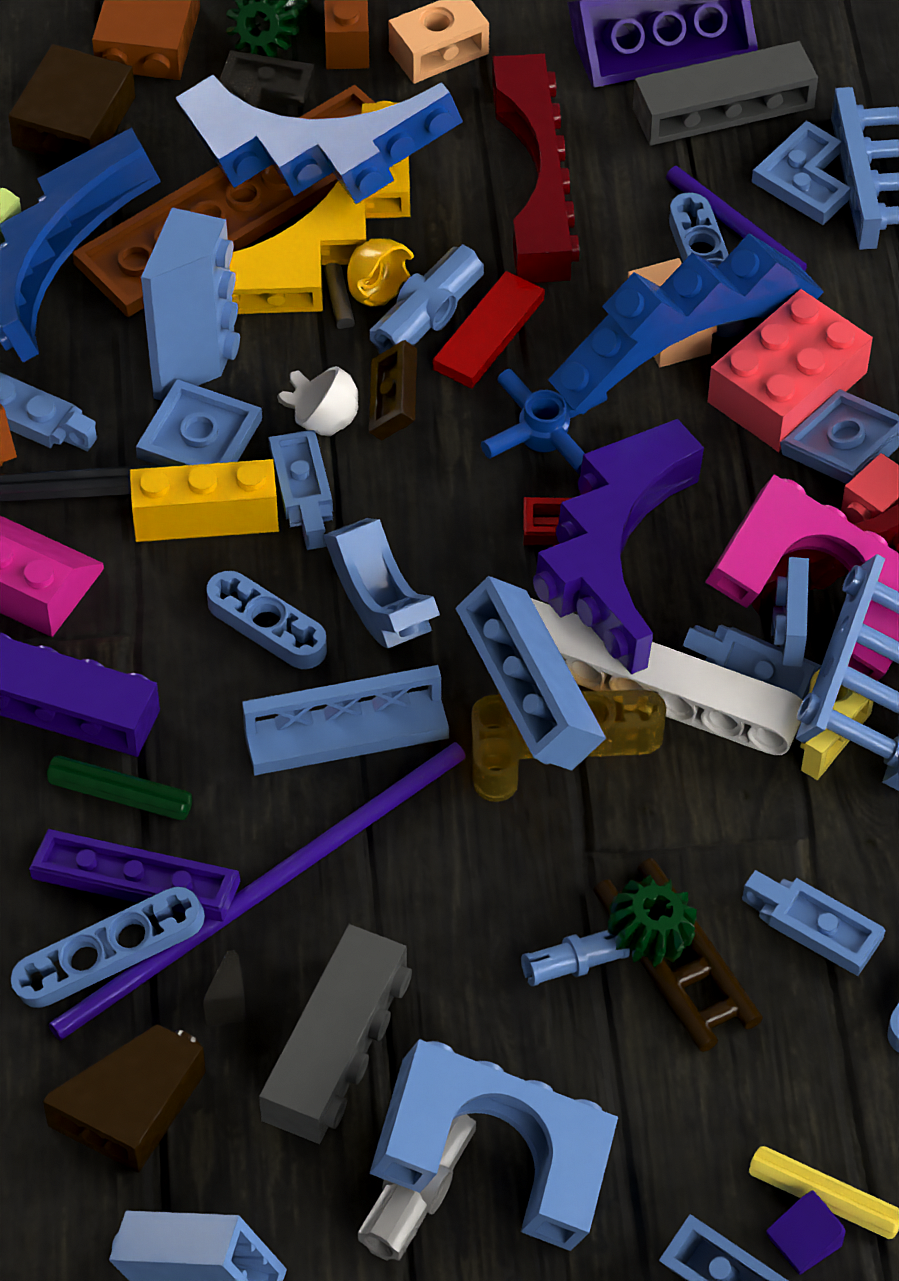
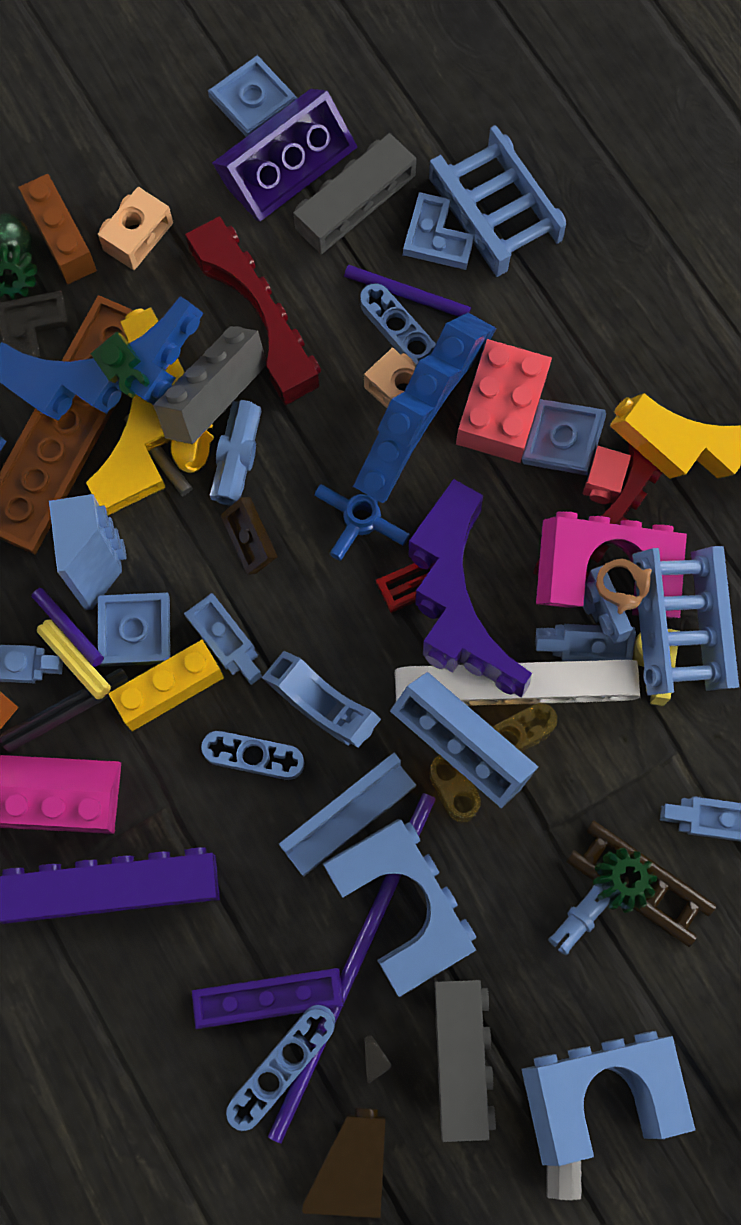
camera: 25 degrees left, 20 degrees up
dark green axle [47,755,192,820] -> none
white piece [277,366,359,436] -> none
red tile [433,271,545,389] -> none
none -> dark purple bar [32,588,104,667]
none -> light yellow axle [37,619,111,699]
none -> dark green plate [90,332,150,398]
none -> dark grey brick [154,326,267,444]
none -> medium blue arch [322,819,476,997]
none -> medium nougat piece [596,559,652,614]

